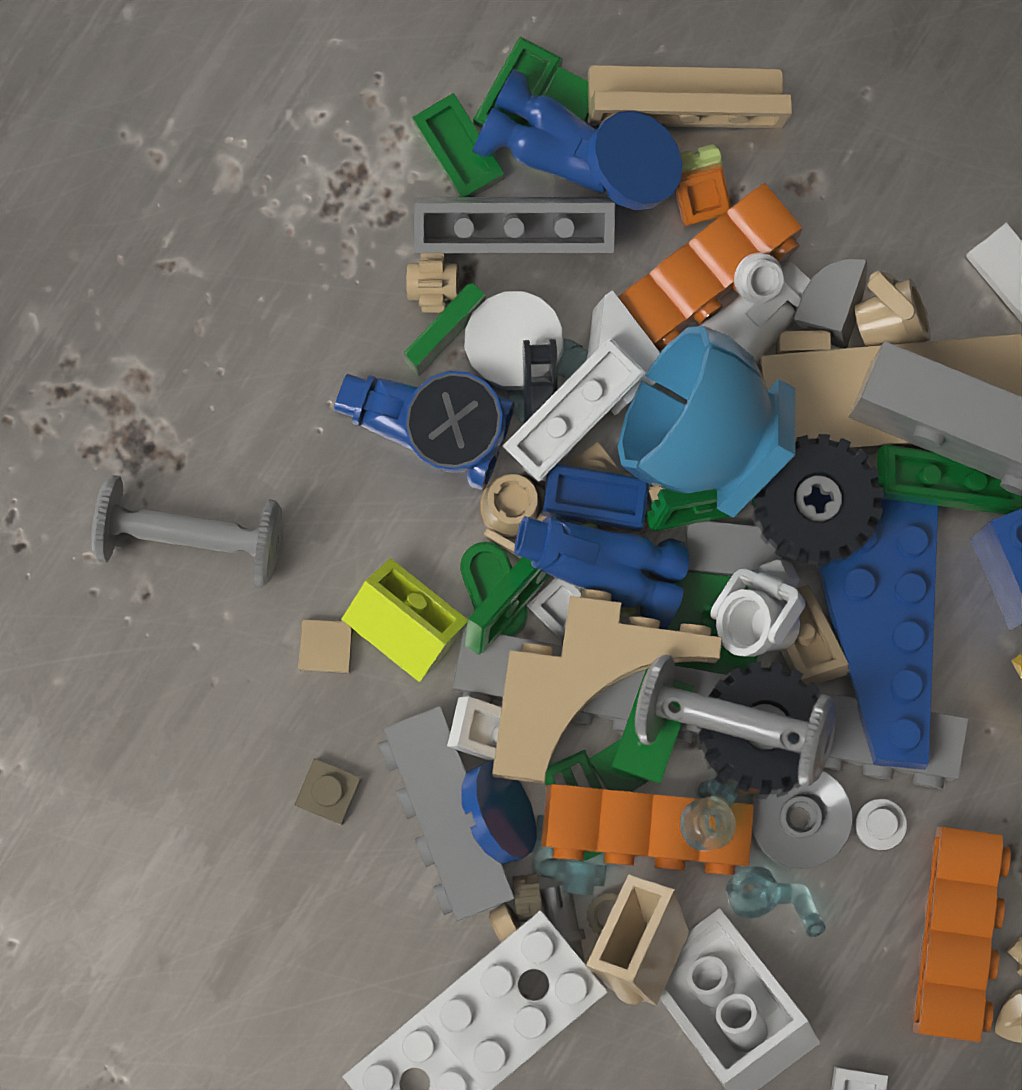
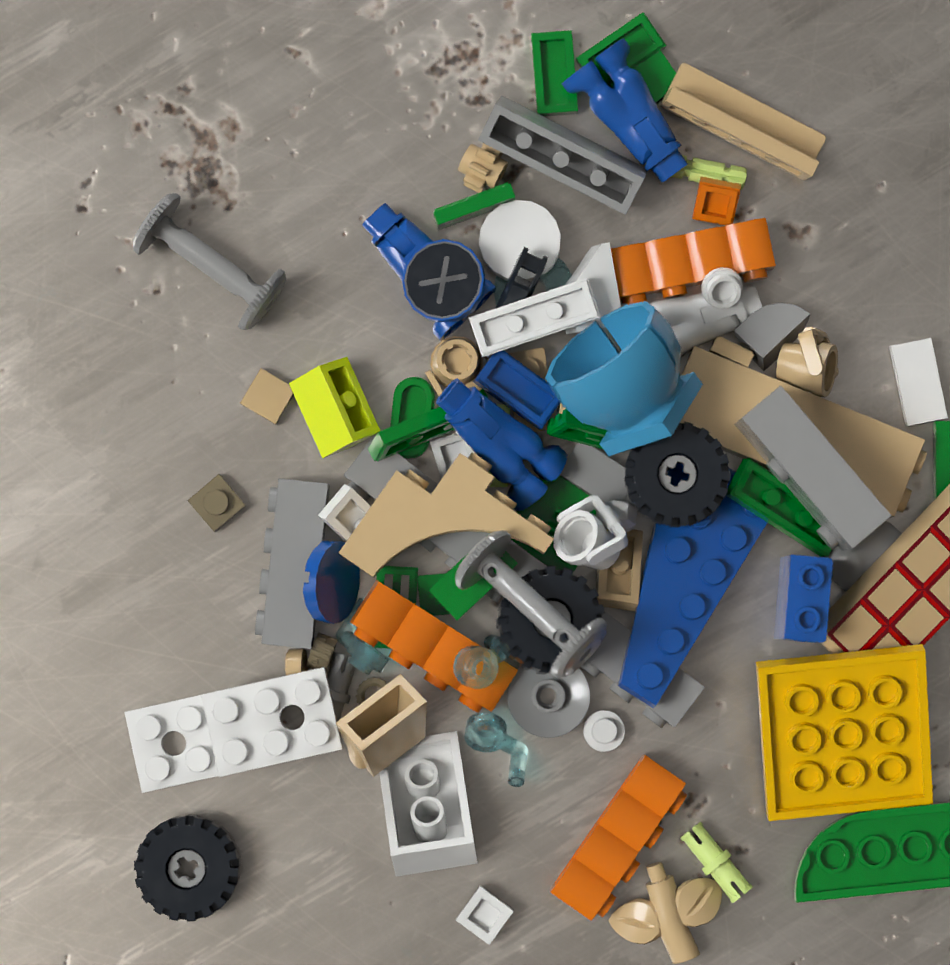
camera: 20 degrees right, 5 degrees up
blue tile [587,111,683,210] -> none

